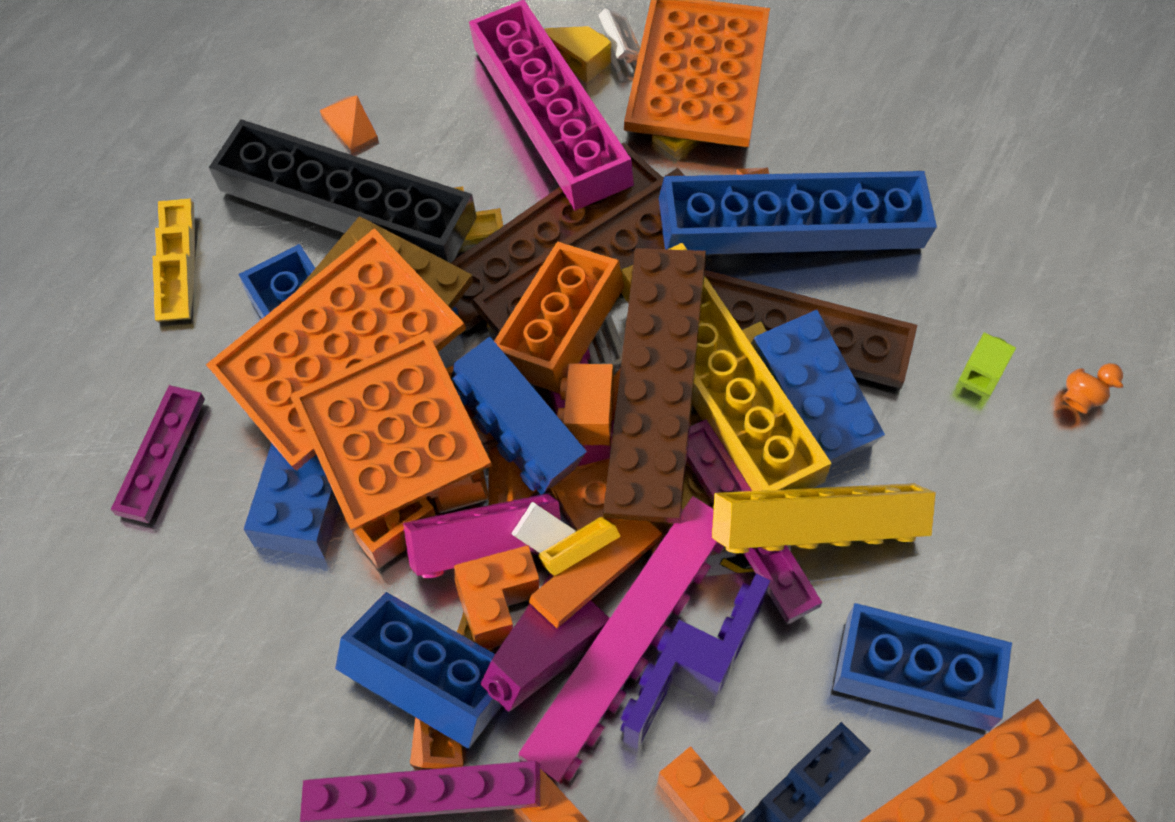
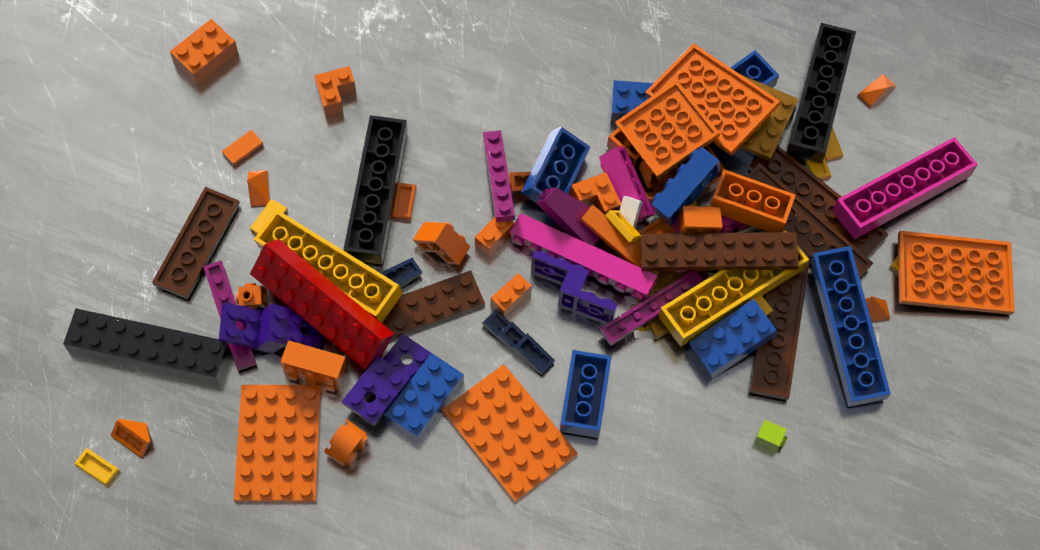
camera: 80 degrees right, 5 degrees up
magenta plate [111,385,205,523] -> none
yellow slope [152,198,195,322] -> none
yellow slope [544,26,611,83] -> none
white tile [599,8,640,66] -> none
yellow brick [712,483,936,553] -> none
orange animal [1063,363,1123,414] -> none

